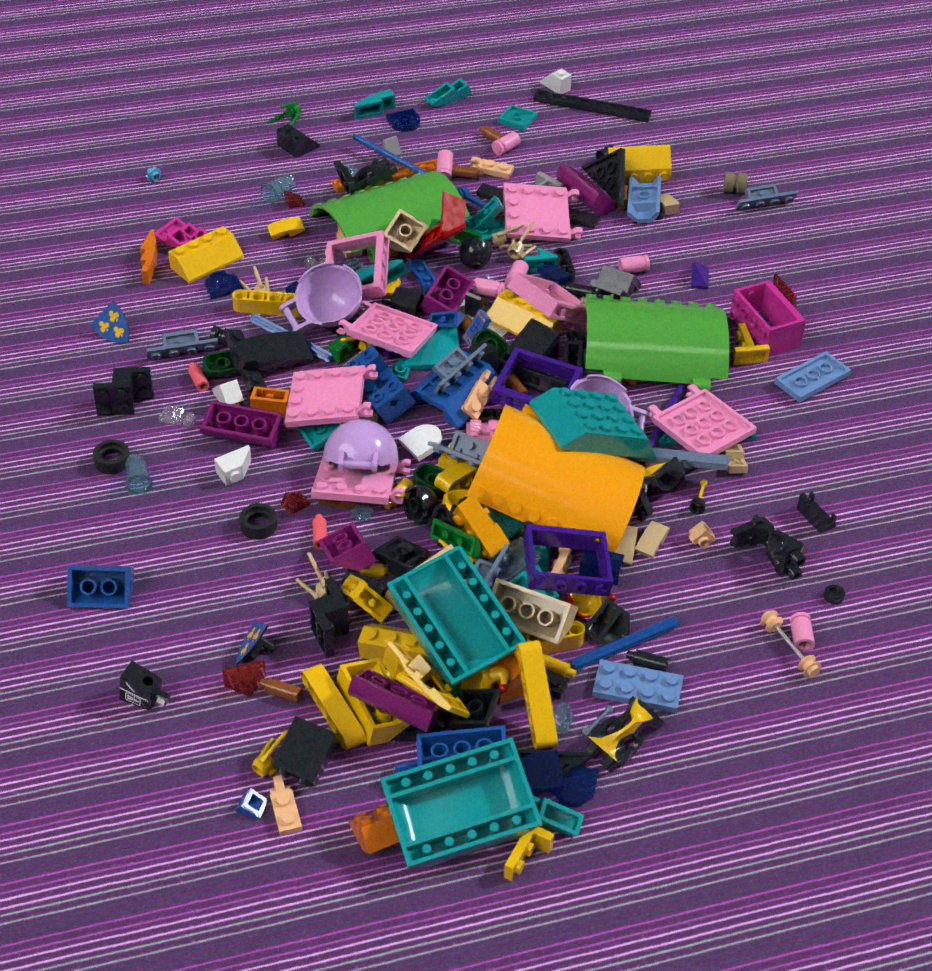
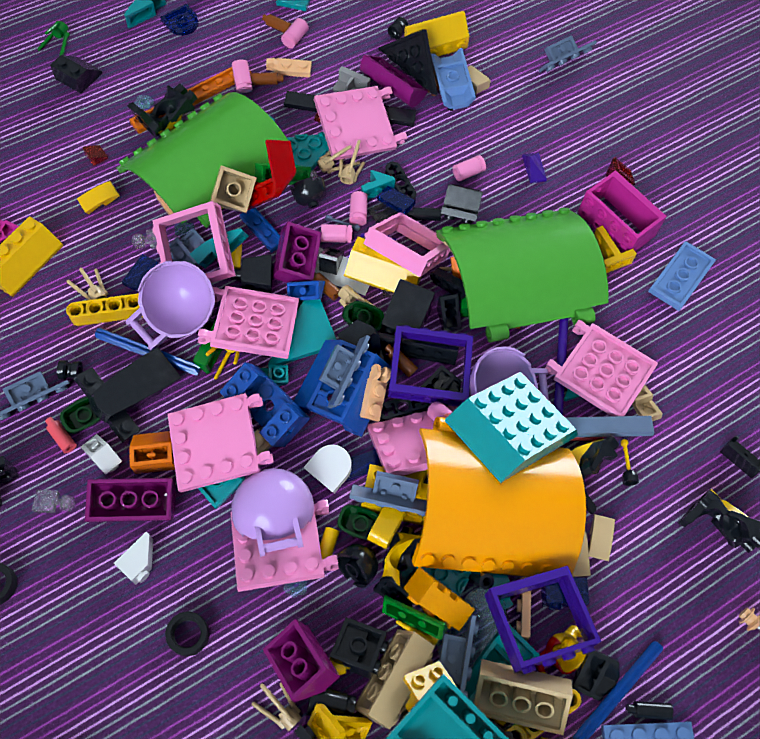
camera: 20 degrees left, 20 degrees up
clear light blue plant [125,454,153,495] -> none
clear blue tile [205,271,243,299] -> none
clear light blue plant [261,174,296,204] -> none
clear red slope [281,492,311,514] -> none
coral cylinder [312,514,327,550] -> none
blue bar [352,134,487,208] -> none
light grey slope [383,135,401,155] -> none
blue tile [462,309,492,347] -> none
teal slope [473,196,504,229] -> none
light nougat plate [689,521,716,549] -> none
dark tan wheel [723,172,748,194] -> none

